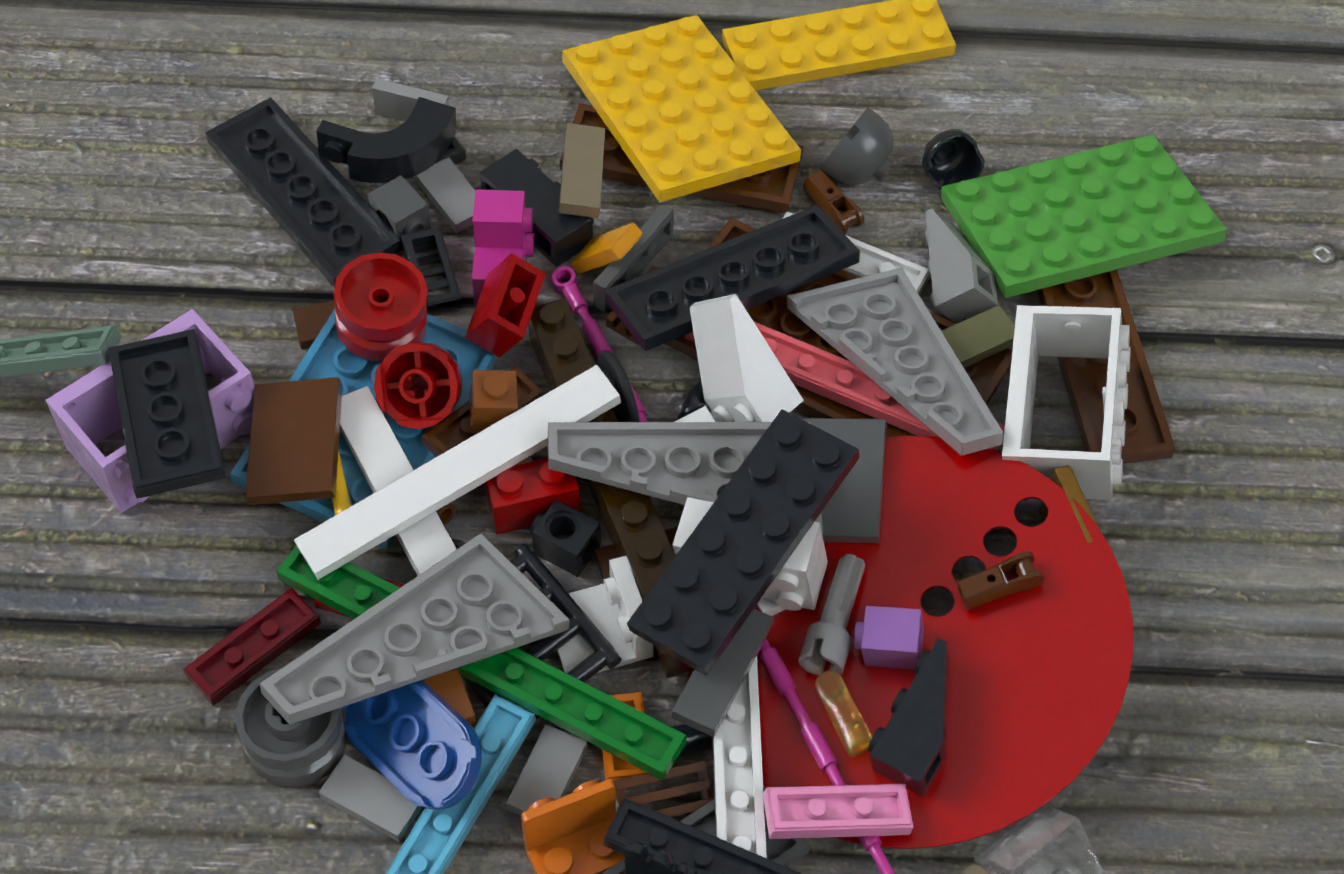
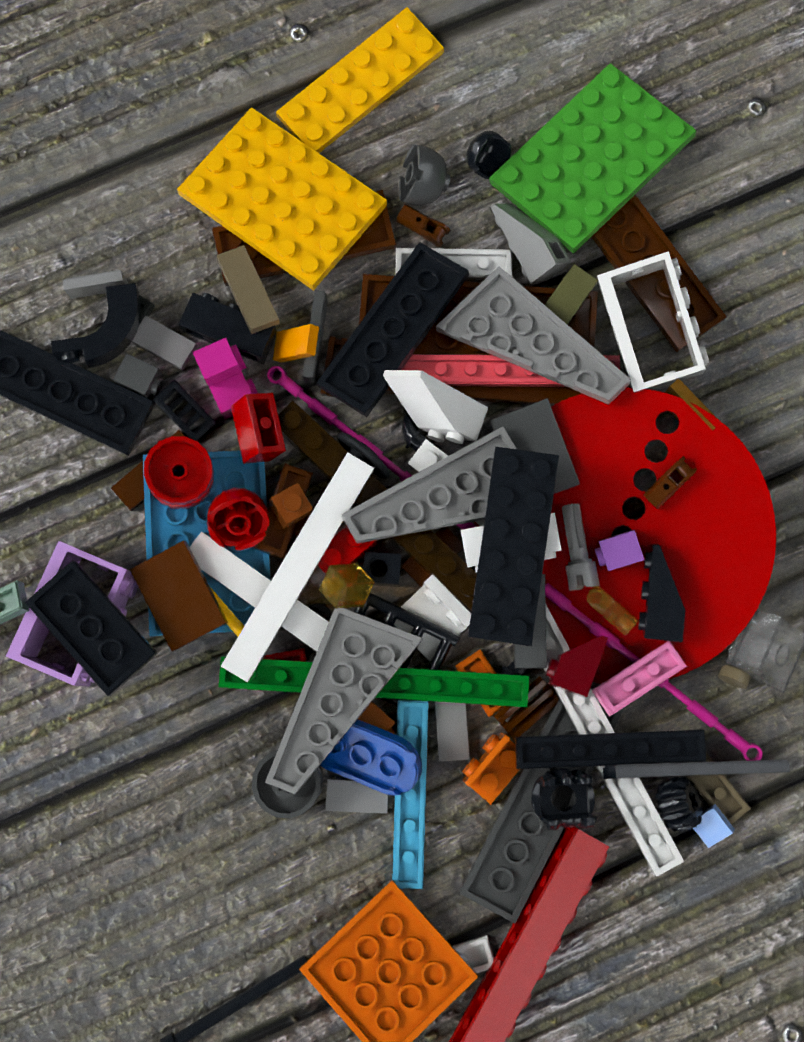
camera: 25 degrees left, 25 degrees up
dark red tile [183,587,321,706] -> none
none -> clear yellow brick [319,564,375,609]
none -> dark red slope [546,635,608,697]

